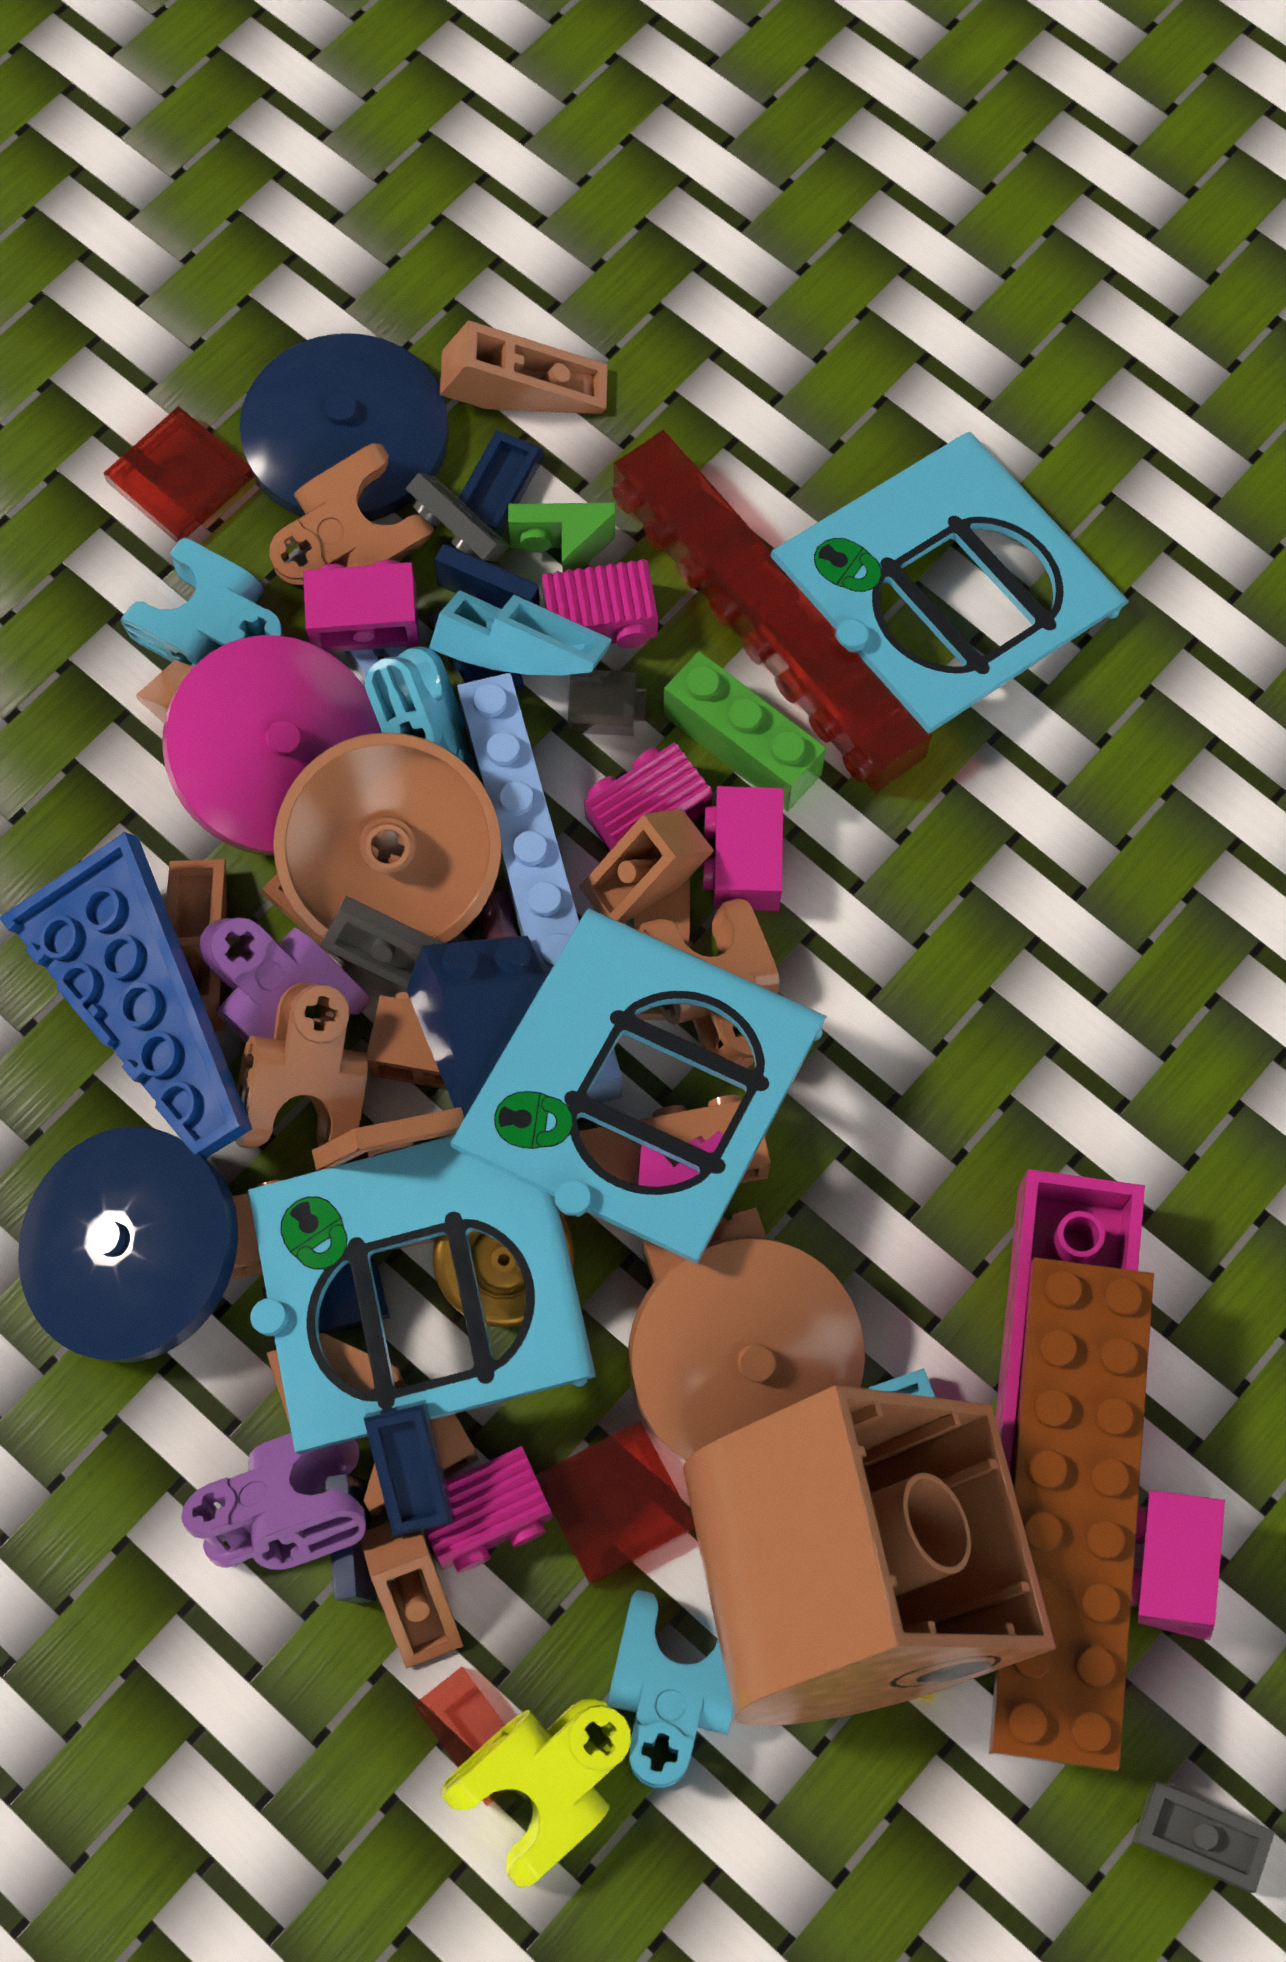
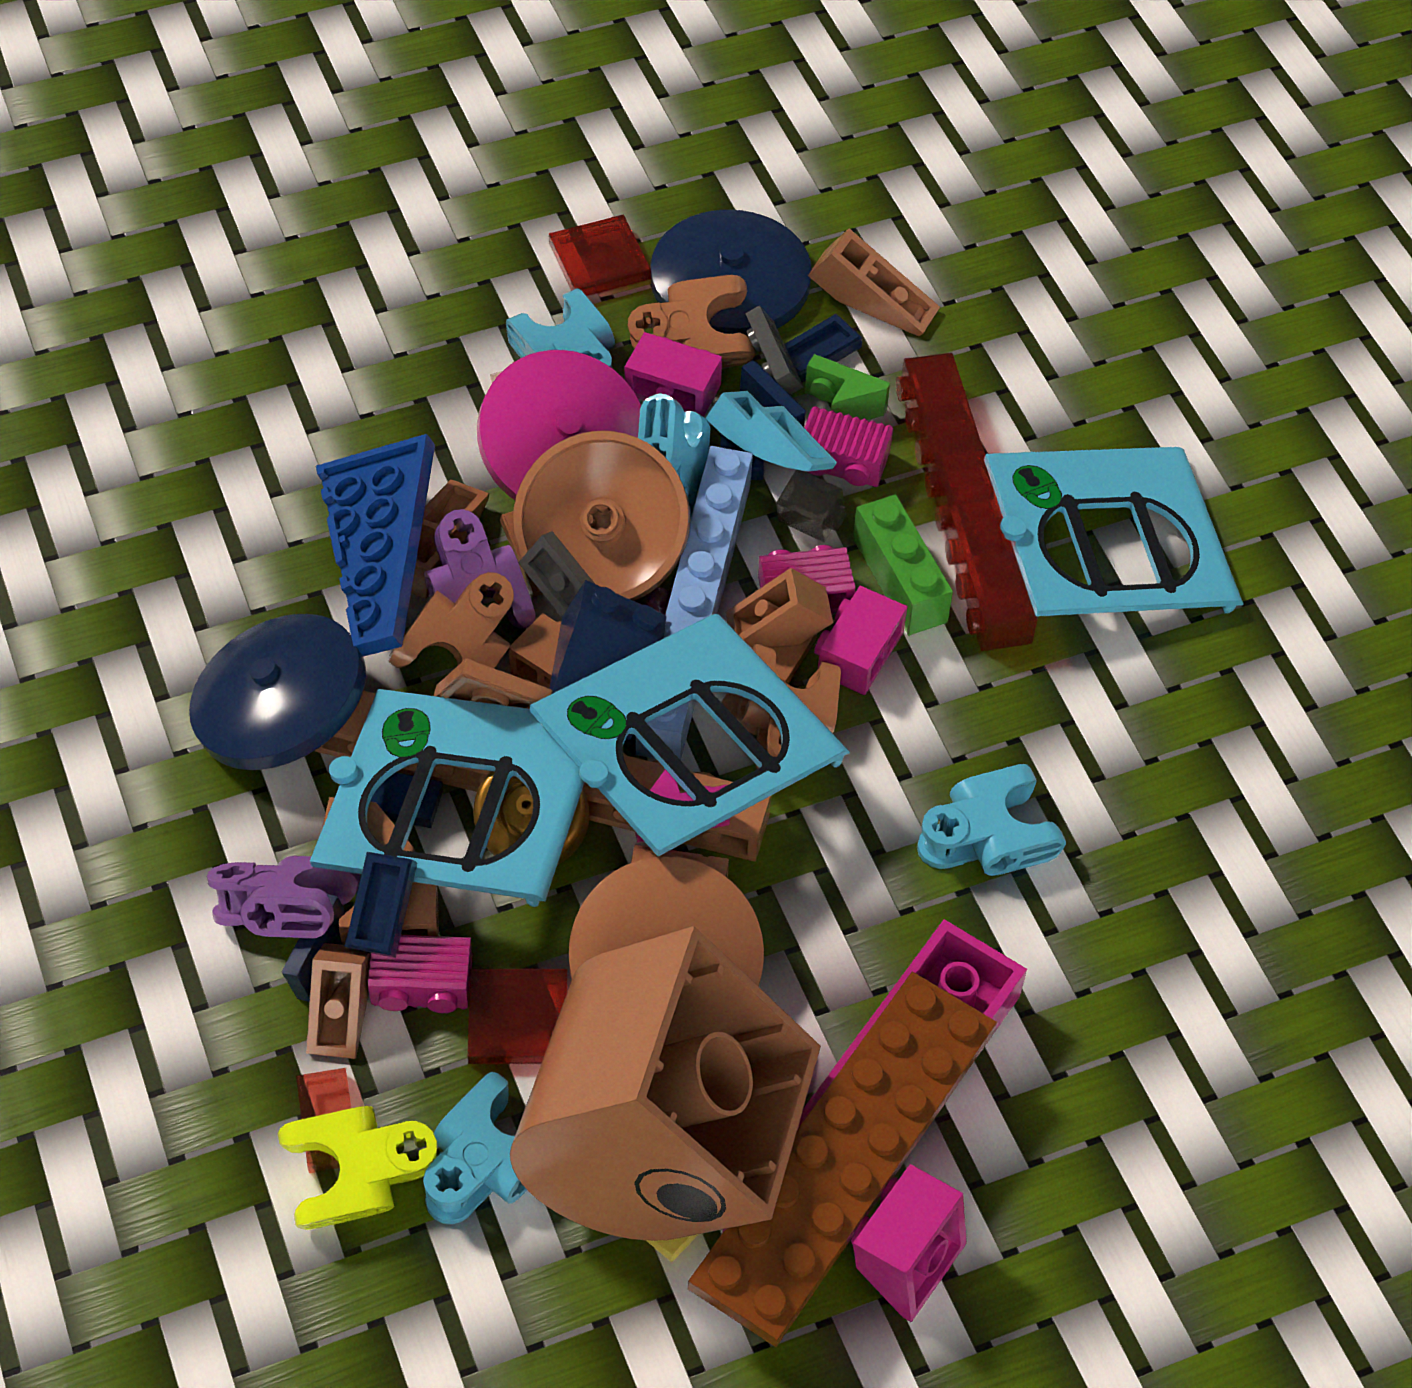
camera: 25 degrees right, 15 degrees down
none -> medium azure piece [917,764,1066,876]

